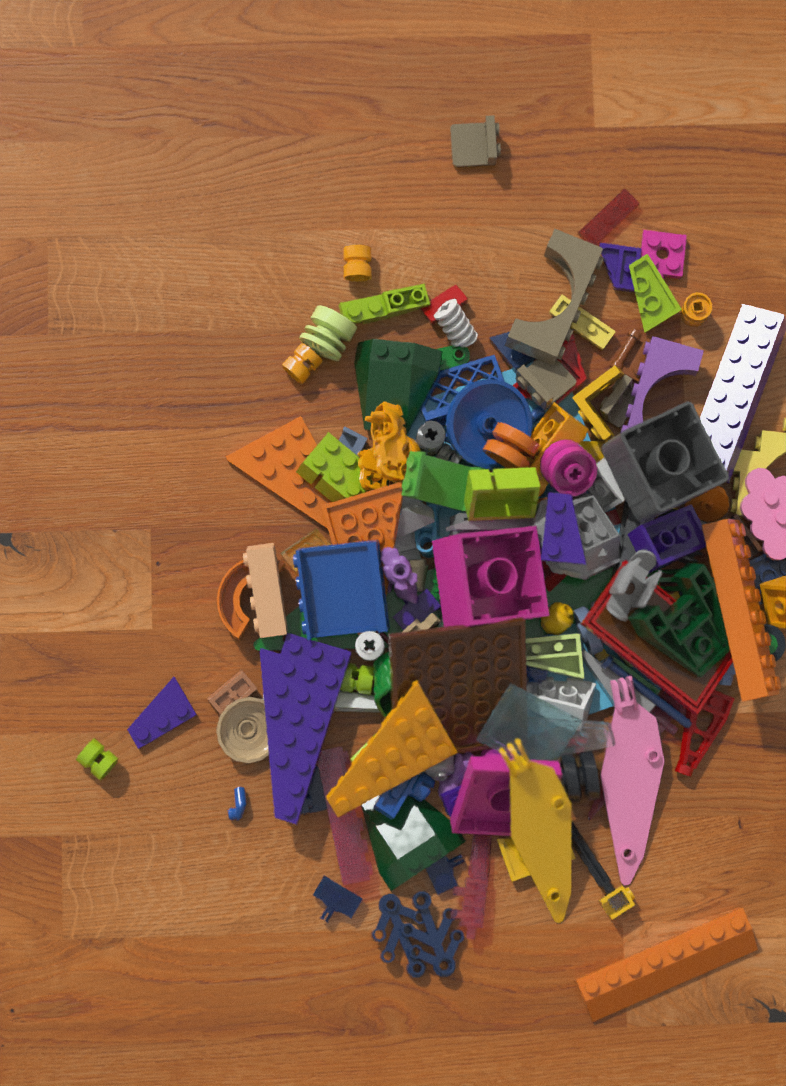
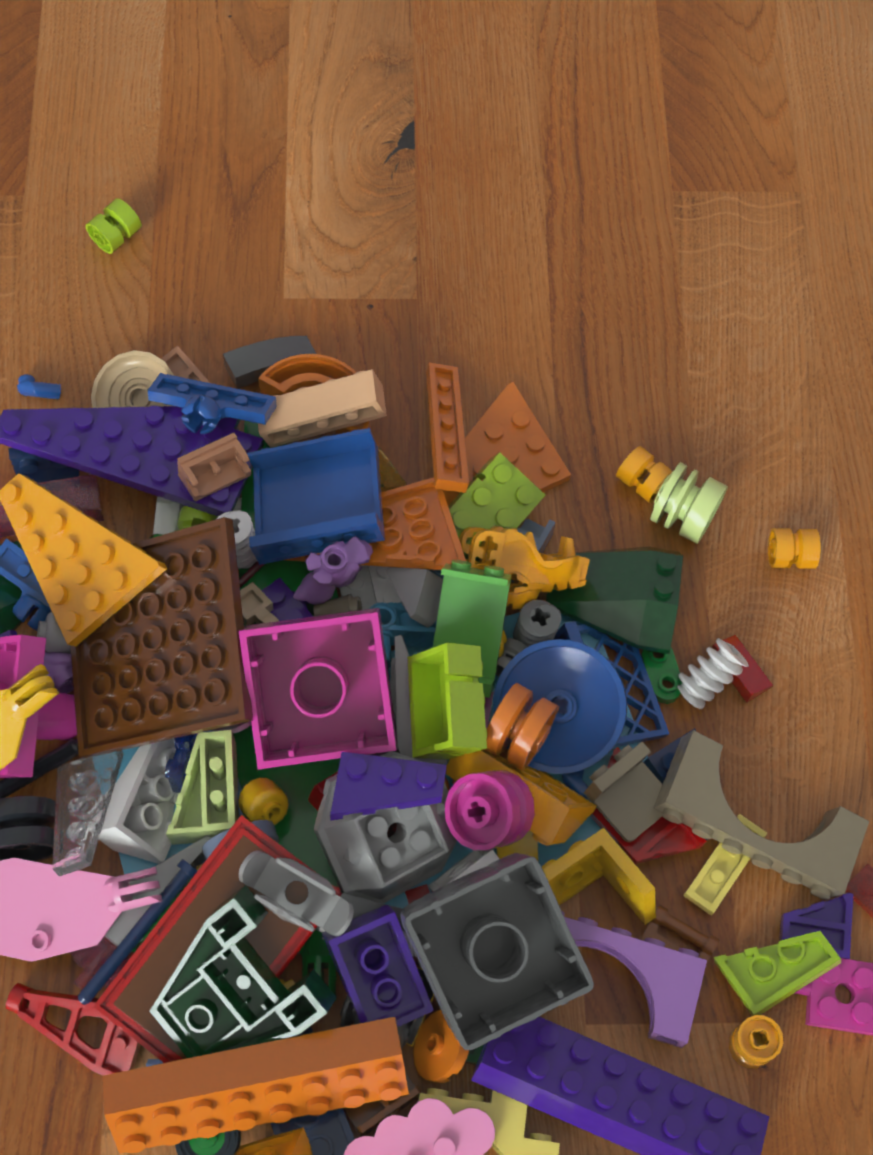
camera: 90 degrees right, 15 degrees down
dark purple wing [127,677,197,749] -> none
lime slope [338,284,430,324] -> none
clear light blue piece [477,684,581,761] -> none
dark tan bracket [600,375,635,428] -> none
none -> blue plate [148,373,277,434]
none -> nougat hinge [177,433,251,502]
none -> dark grey slope [223,336,316,389]
none -> orange plate [426,362,469,493]

